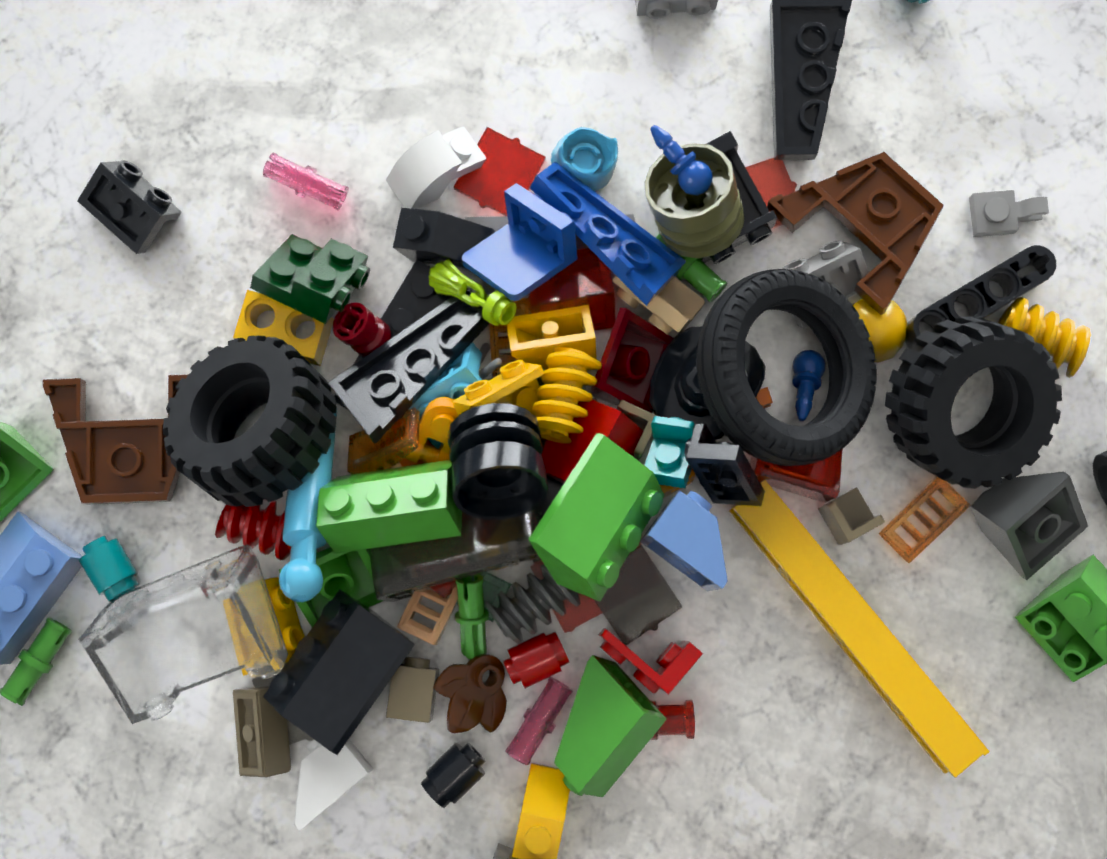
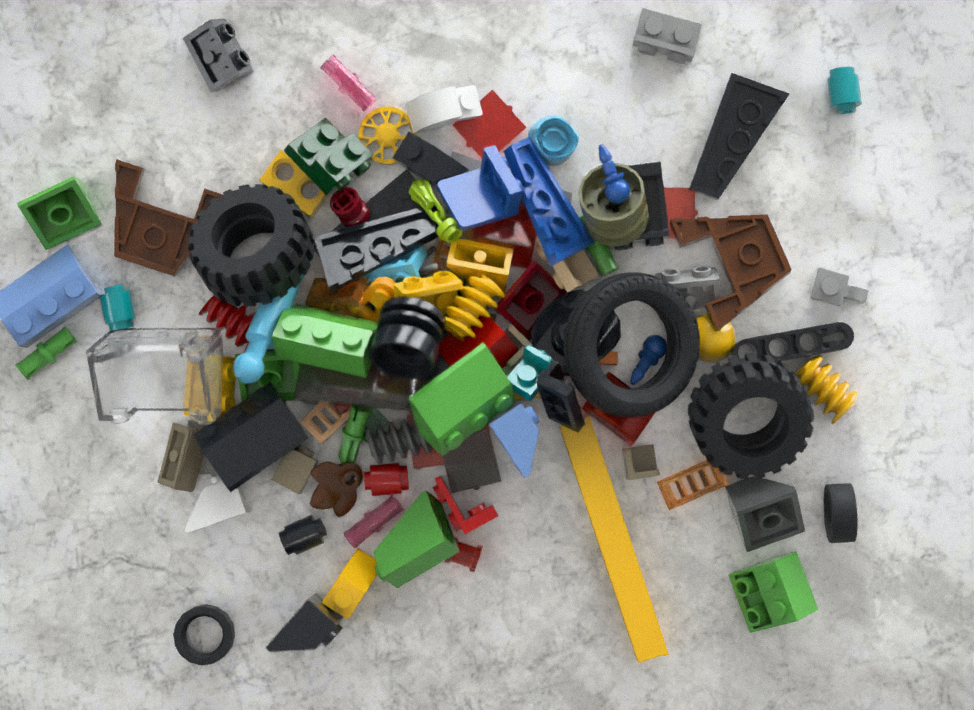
camera: 25 degrees right, 5 degrees up
none -> yellow wheel [358,107,416,165]

